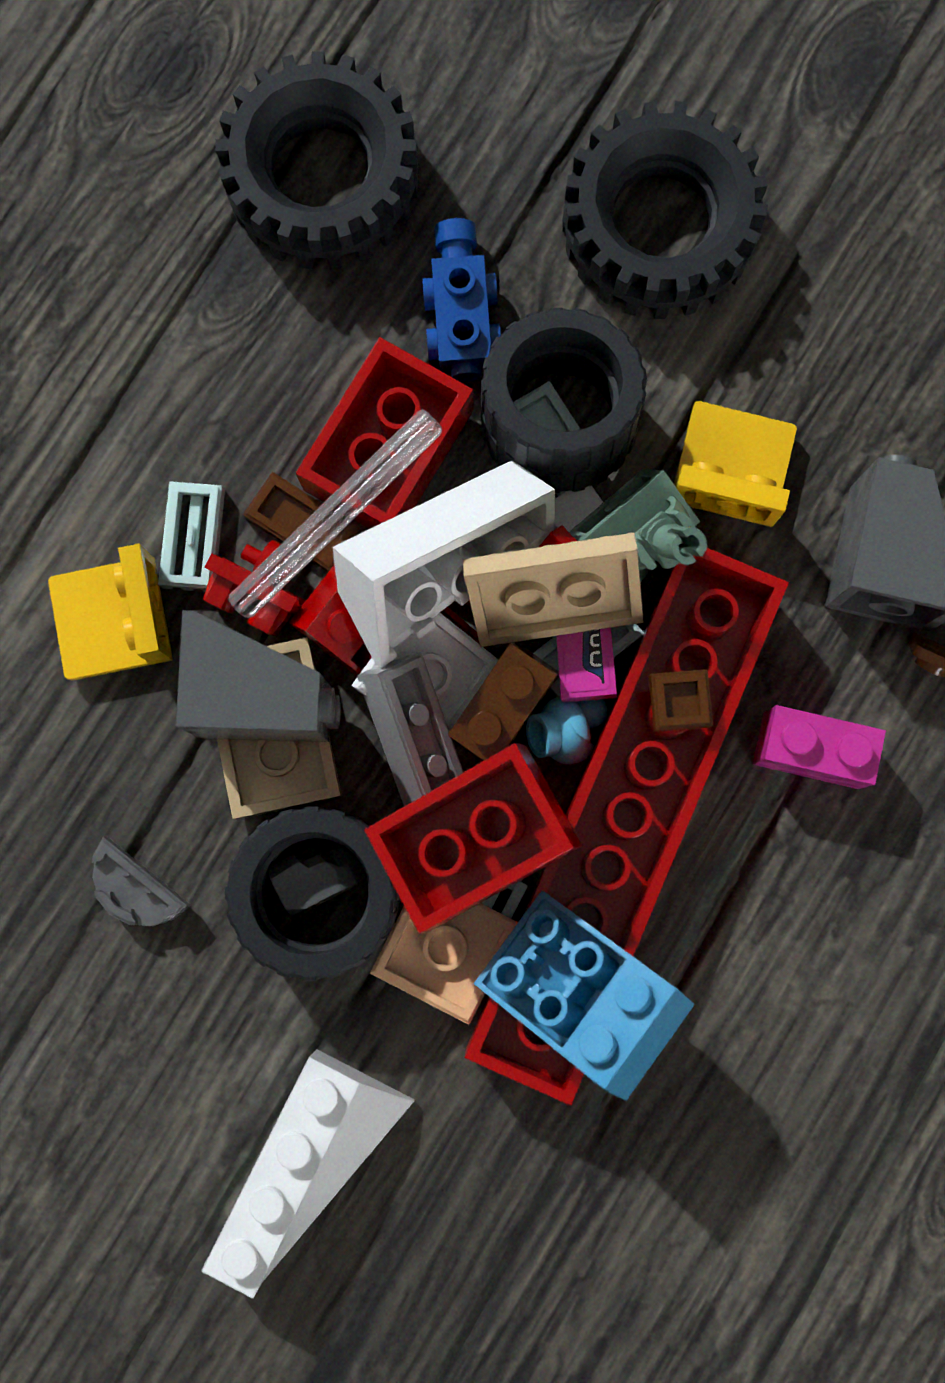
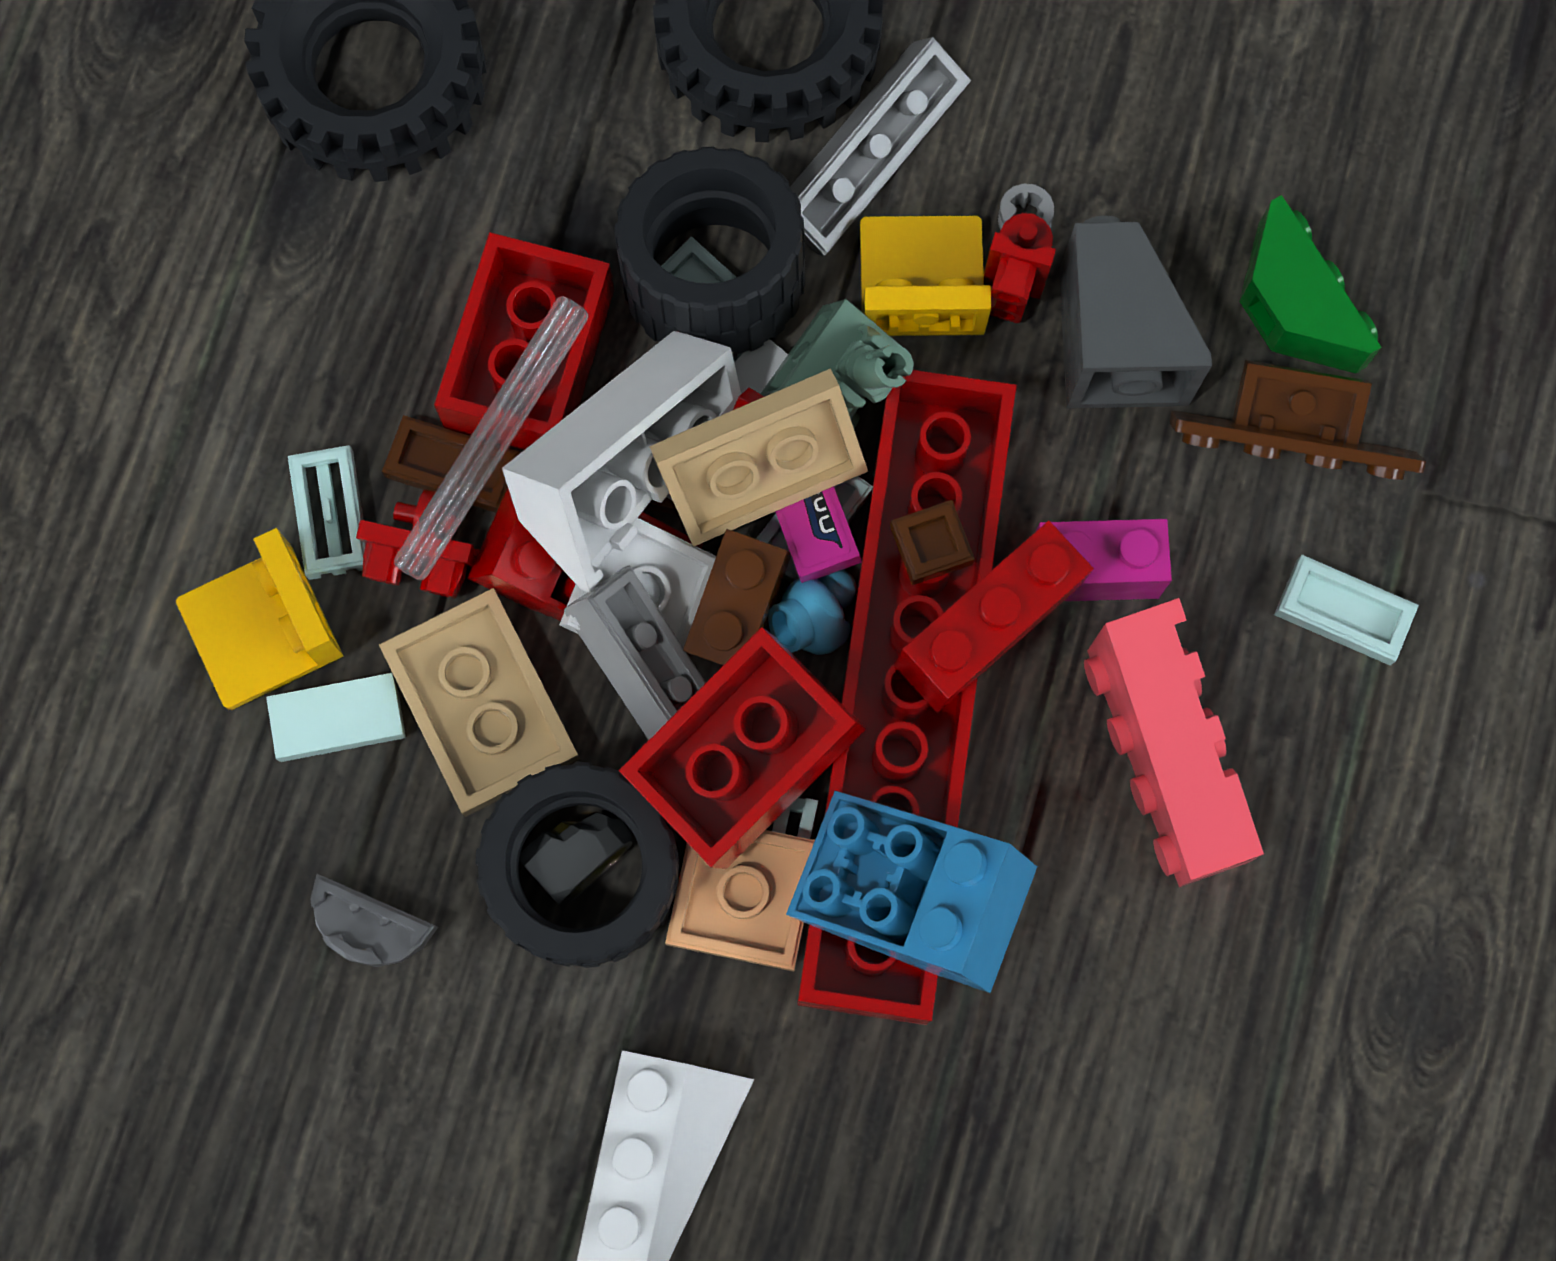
camera: 20 degrees left, 5 degrees down
dark grey slope [176,611,341,742] -> none
blue brick [423,218,501,383] -> none
none -> light aqua tile [266,673,406,762]
none -> light grey slope [790,37,971,256]
none -> red brick [894,520,1094,713]
none -> red hips [983,213,1056,323]
none -> light grey bush [998,183,1054,230]
none -> coral wedge [1084,598,1264,887]

